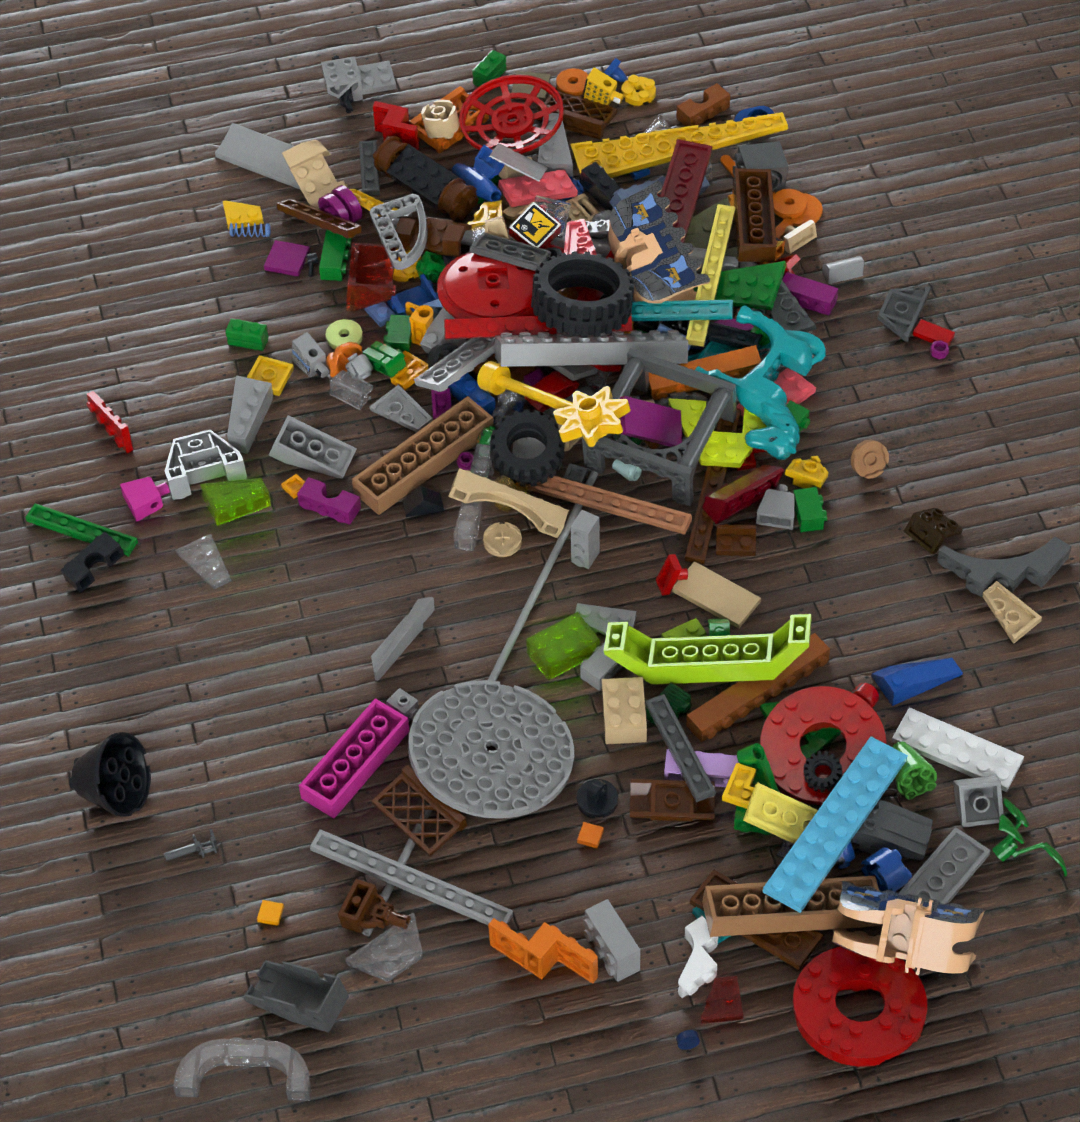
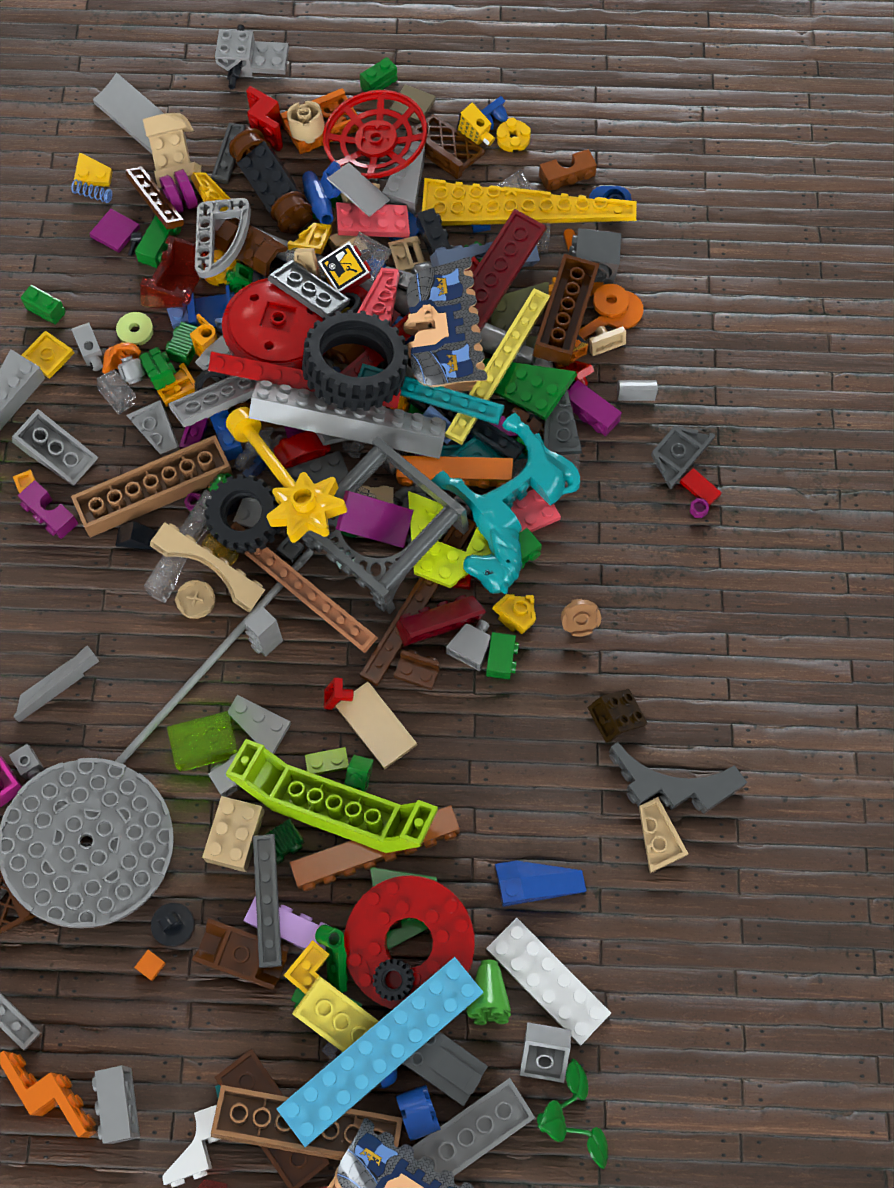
camera: 15 degrees right, 15 degrees up
orange tile [556,68,588,96] -> none
red head [852,683,879,708] -> none

